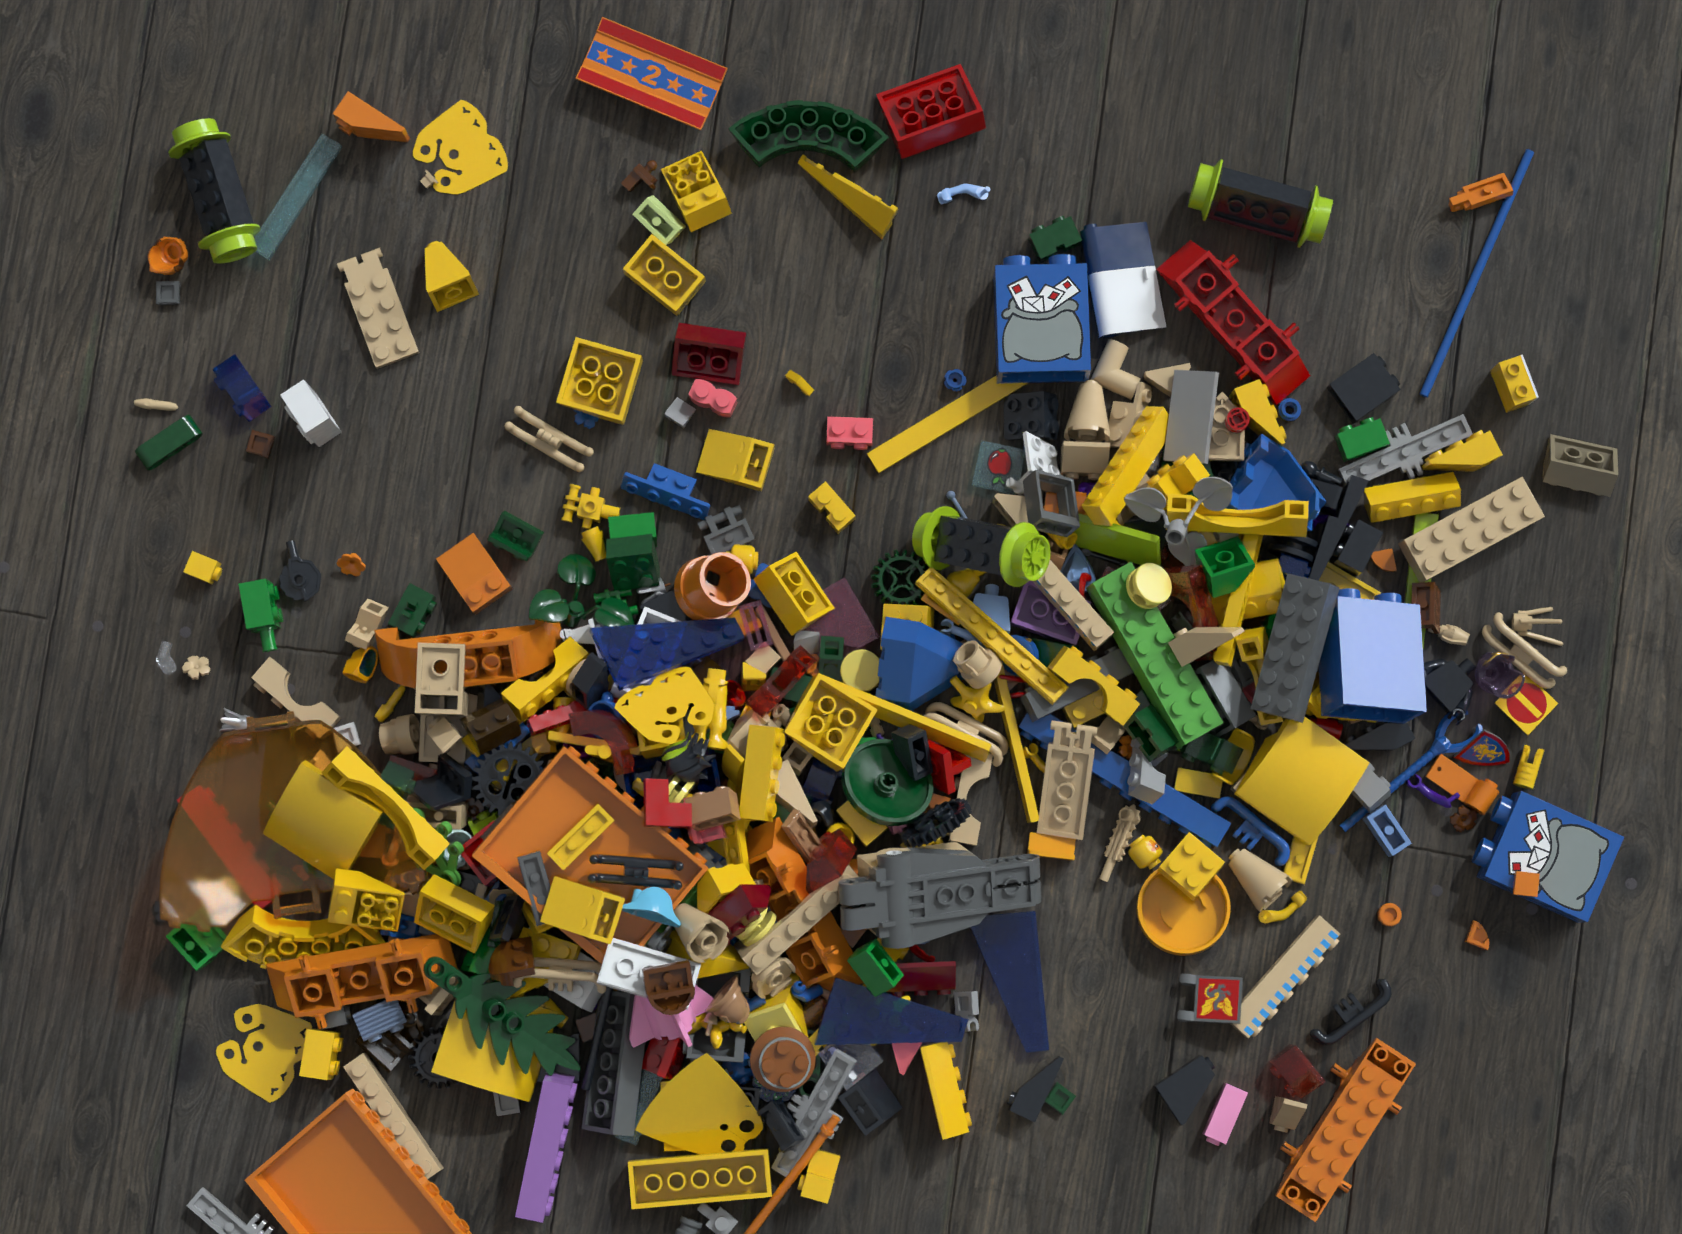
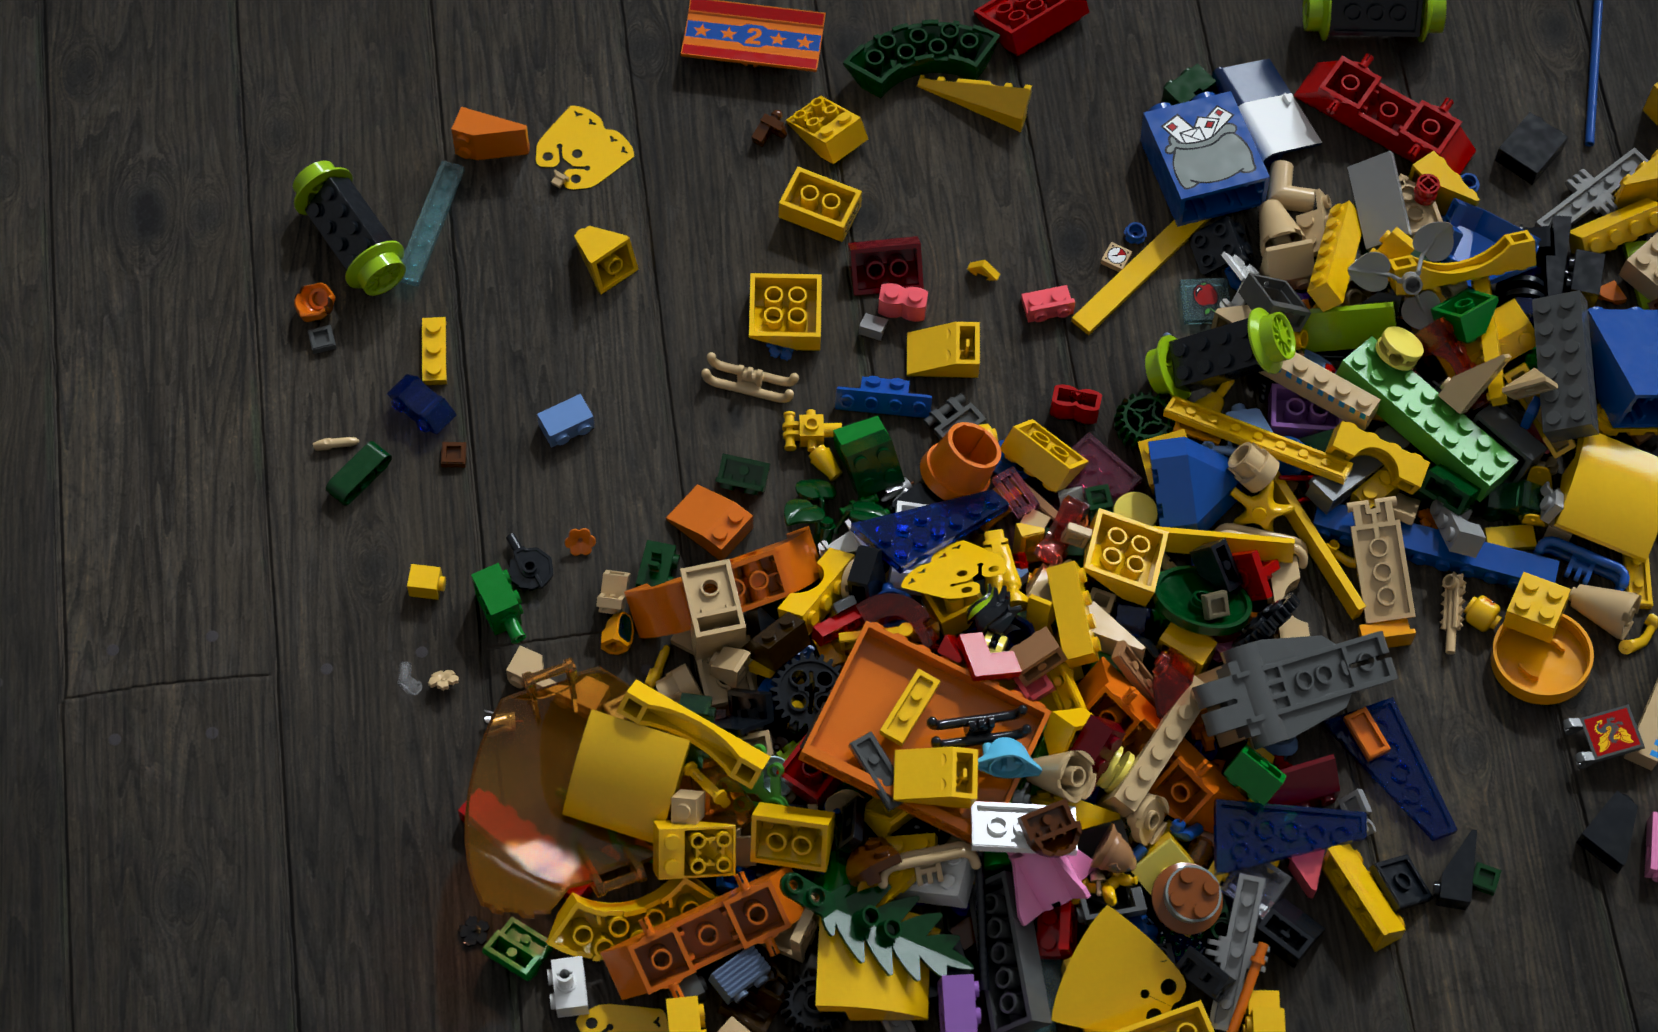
camera: 15 degrees left, 20 degrees down
white brick [280,380,342,447] -> none
tan hinge [337,248,419,369] -> none
yellowish green brick [633,195,686,245] -> none
yellow brick [808,481,856,534] -> none
light blue piece [937,184,990,204] -> none
tan slope [1143,363,1191,397] -> none
green brick [1335,417,1390,462] -> none
none -> yellow plate [422,317,447,385]
none -> medium blue brick [537,394,595,448]
none -> white brick [547,956,589,1018]
none -> tan brick [671,789,705,825]
none -> yellow piece [683,761,731,808]
none -> dark grey tile [831,595,857,614]
none -> red slope [938,634,966,663]
none -> red brick [1050,385,1102,424]
none -> tan tile [1060,522,1093,549]
none -> tile [1101,242,1132,272]
none -> dark tan tile [1201,590,1230,621]
none -> orange tile [1343,706,1391,762]
none -> black tile [1369,854,1433,912]
none -> tan slope [1502,368,1558,400]
none -> blue tile [1520,395,1541,430]
none -> light grey plate [1540,481,1564,524]

